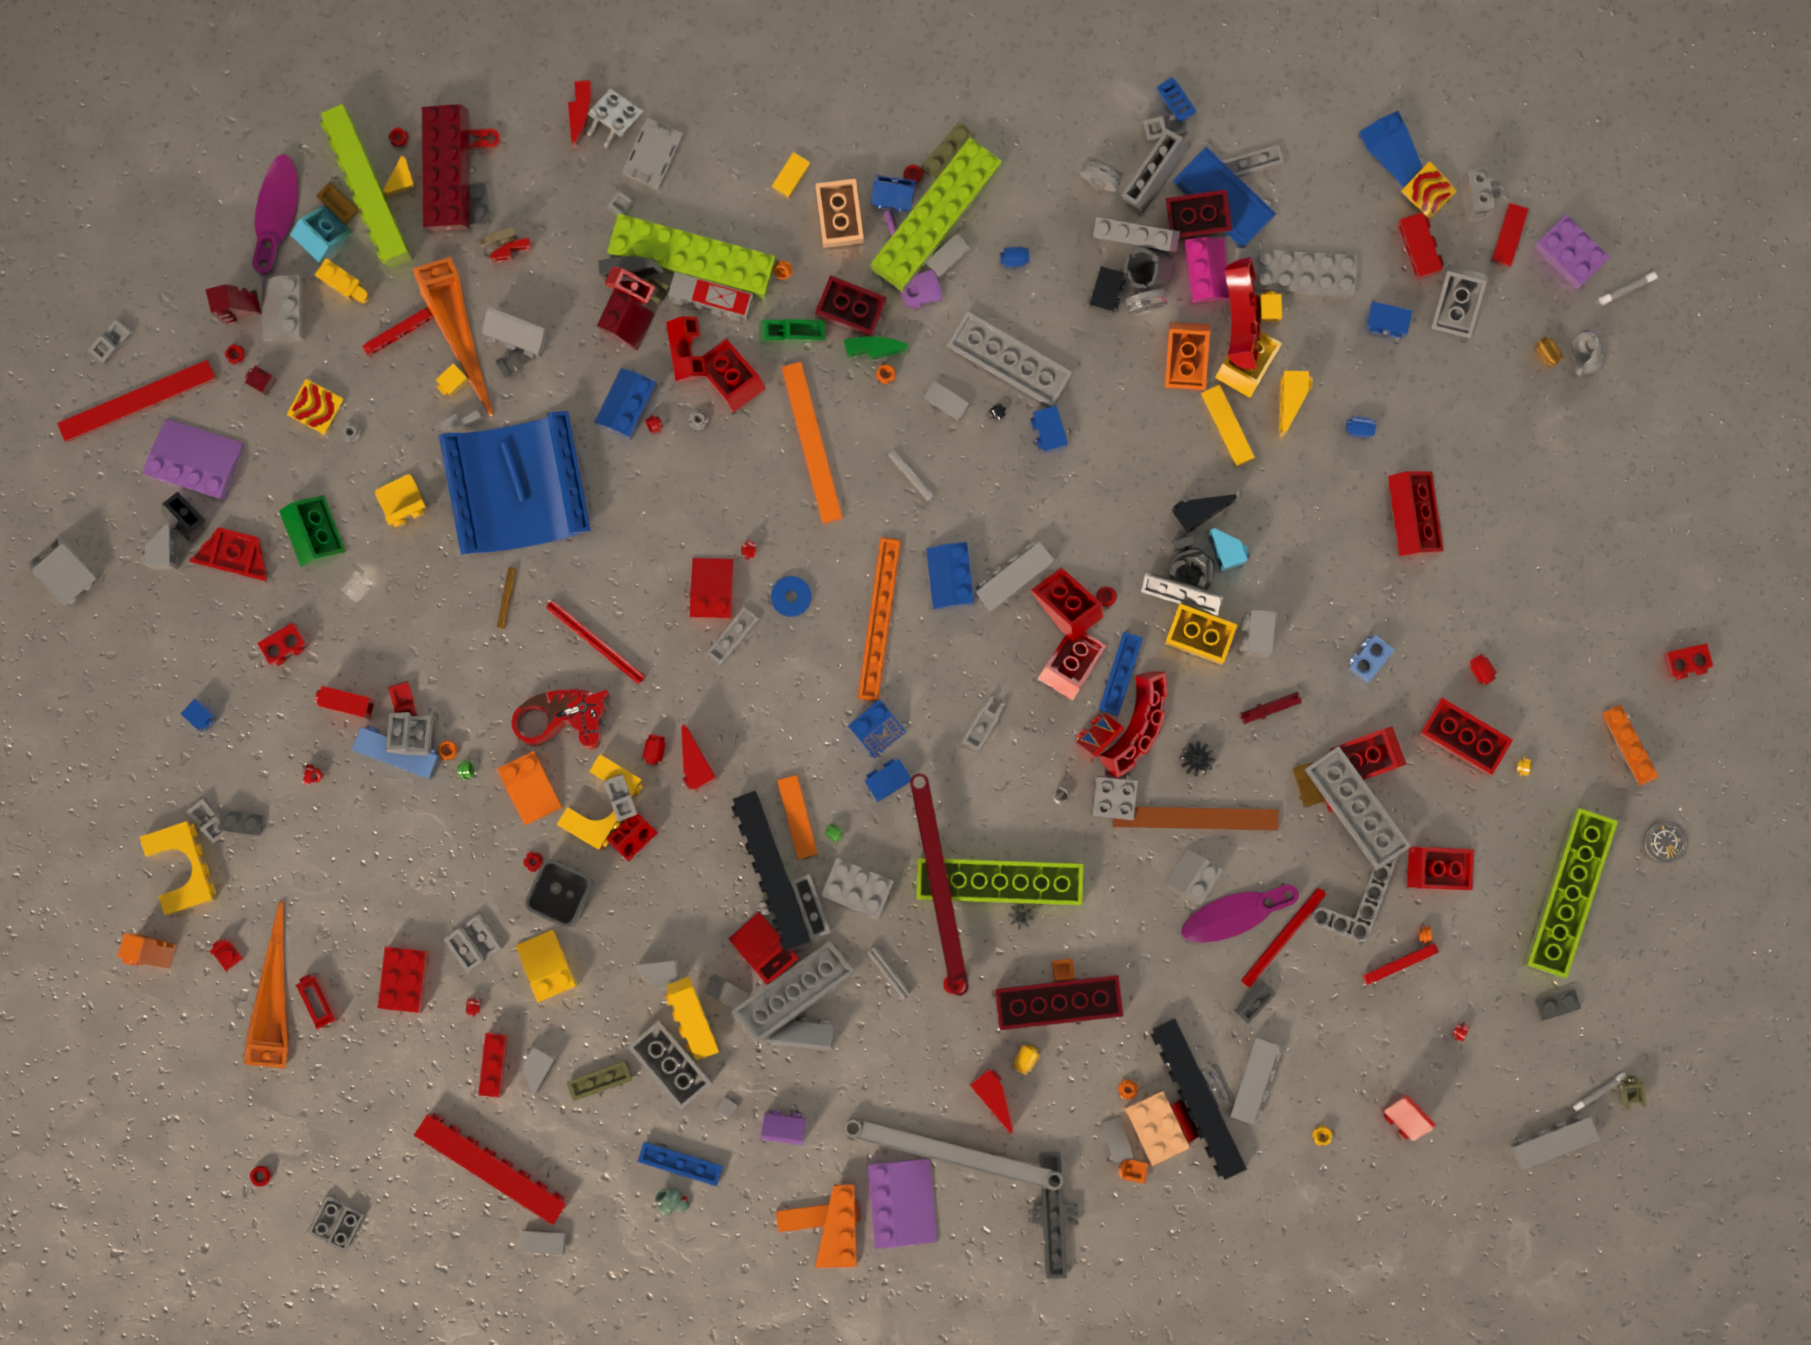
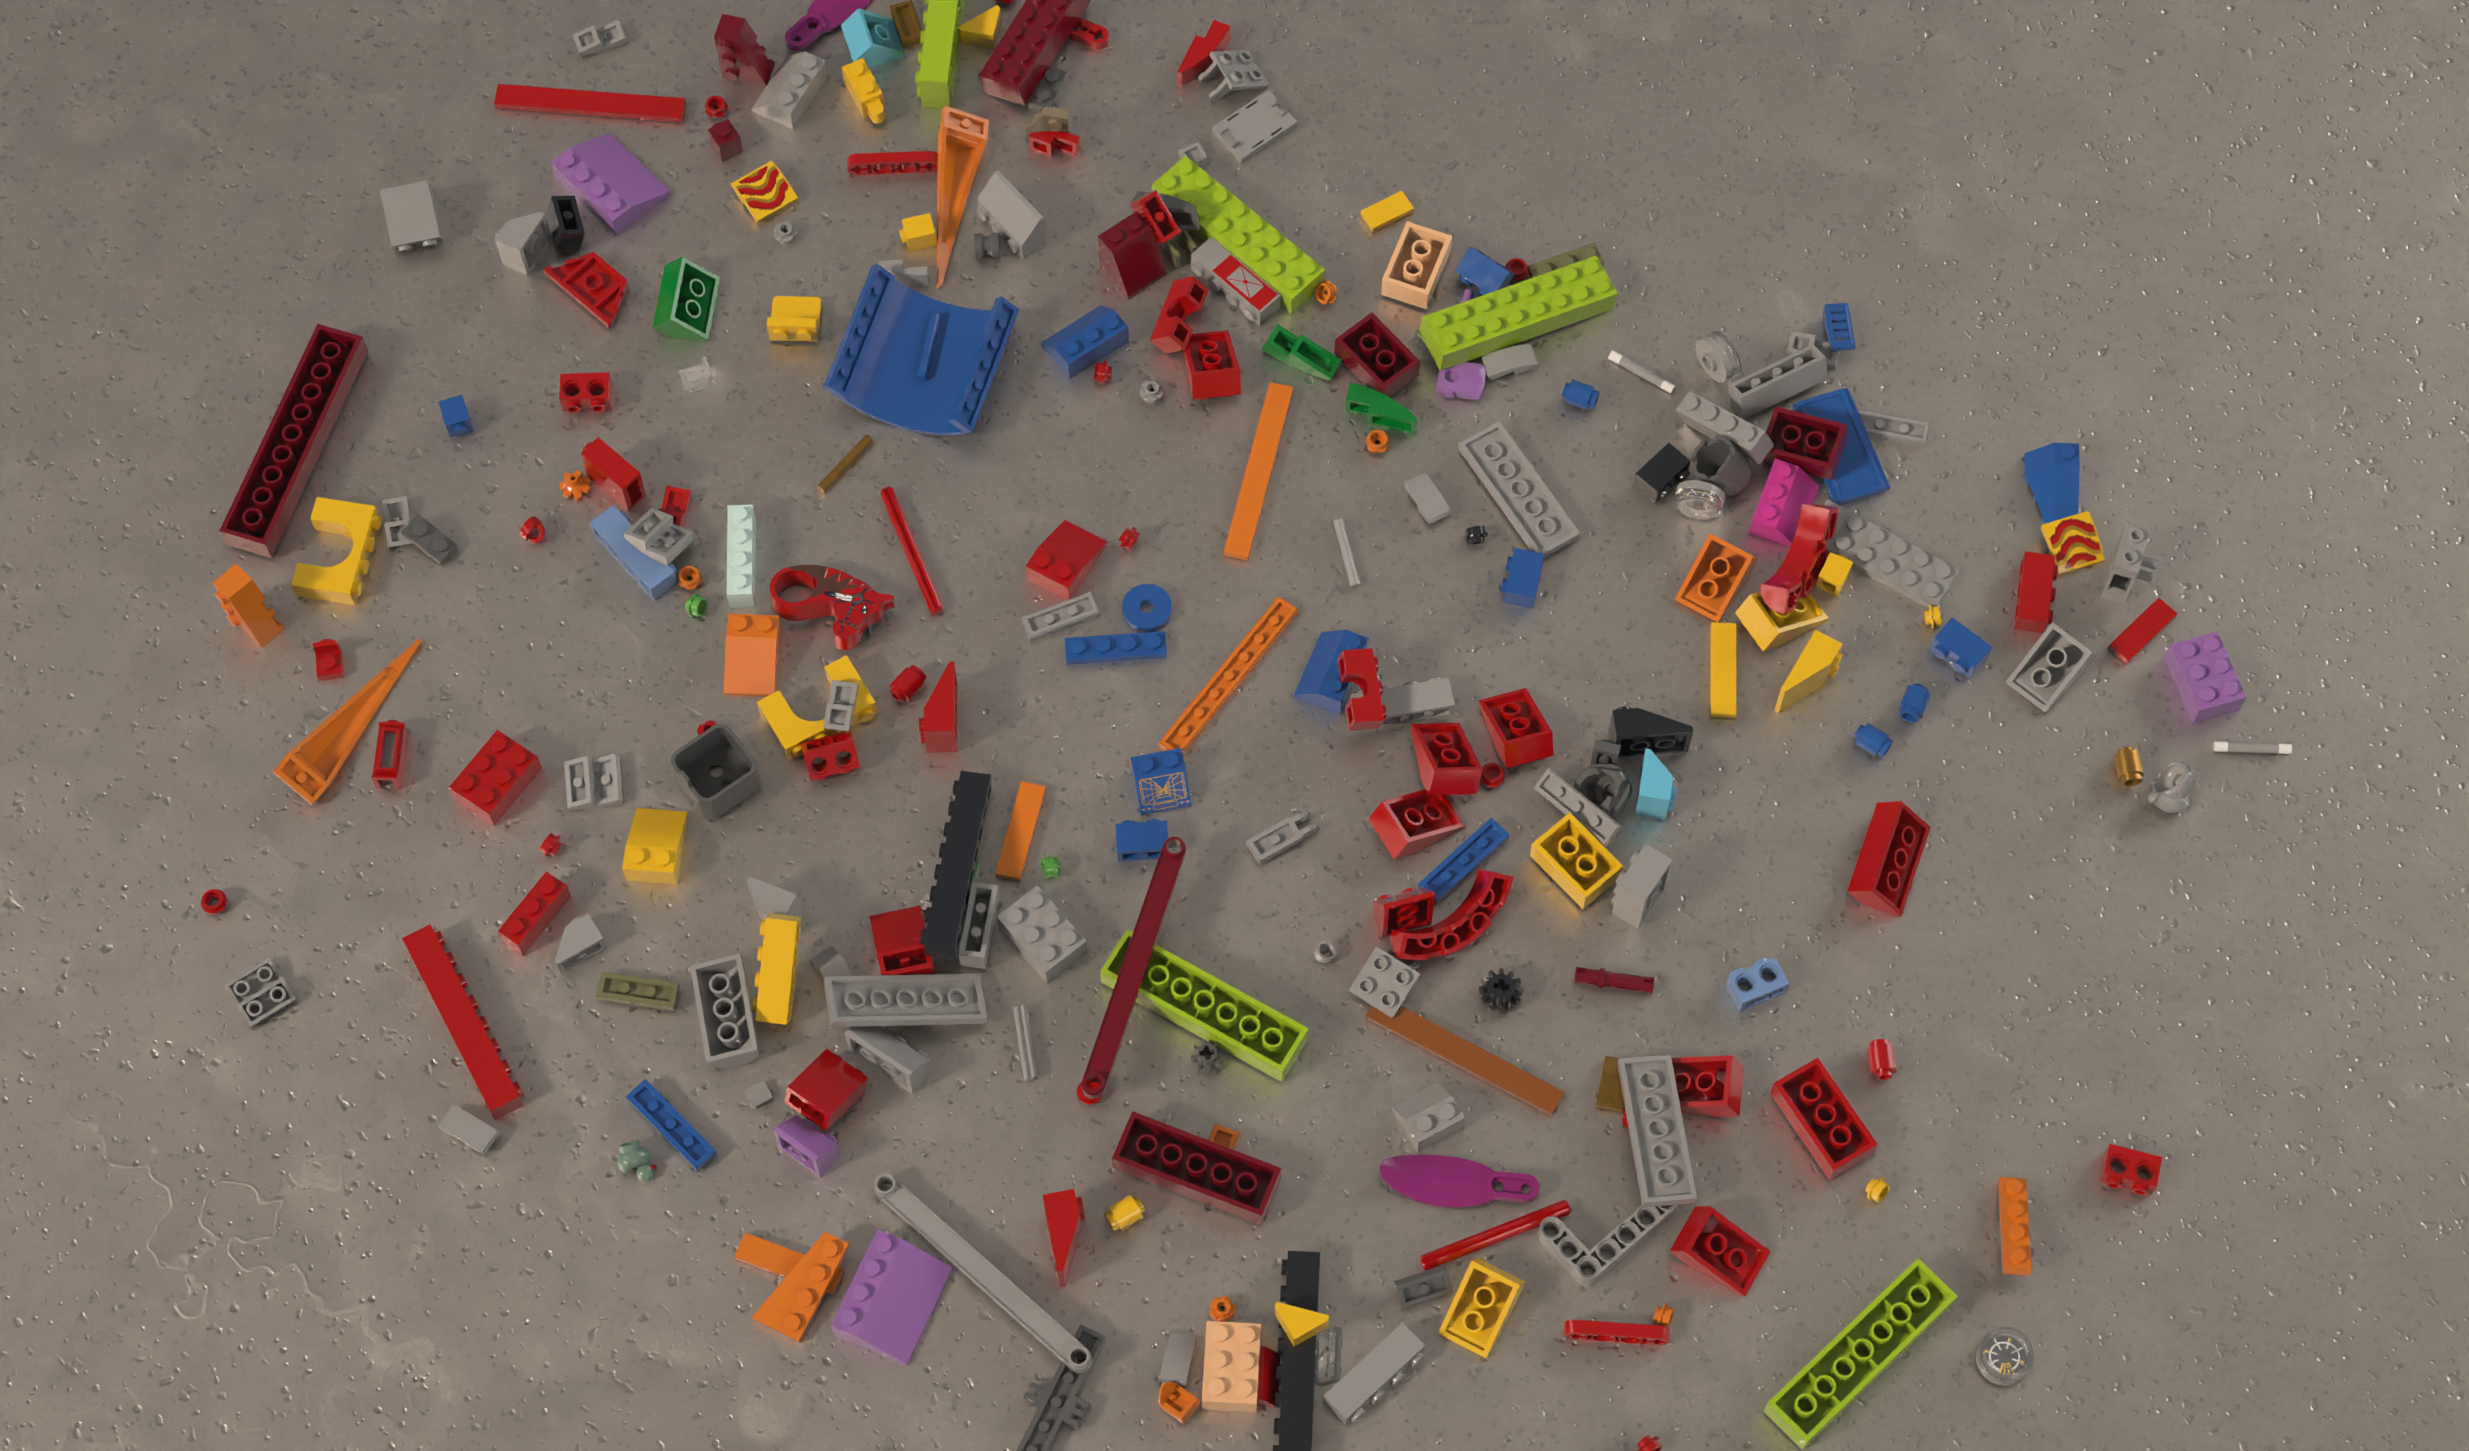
camera: 25 degrees right, 20 degrees down
none -> dark red brick [219,324,368,558]
none -> orange plant [559,470,591,501]
none -> light aqua brick [727,504,756,608]
none -> red brick [784,1048,868,1131]
none -> blue plate [1065,631,1167,665]
none -> yellow slope [1275,1302,1329,1347]
none -> red arch [1337,648,1387,731]
none -> yellow slope [1438,1258,1526,1358]
none -> red slope [1478,688,1554,768]
none -> light grey bar [1608,350,1676,394]
none -> blue brick [1899,683,1931,723]
none -> yellow plate [1924,605,1942,629]

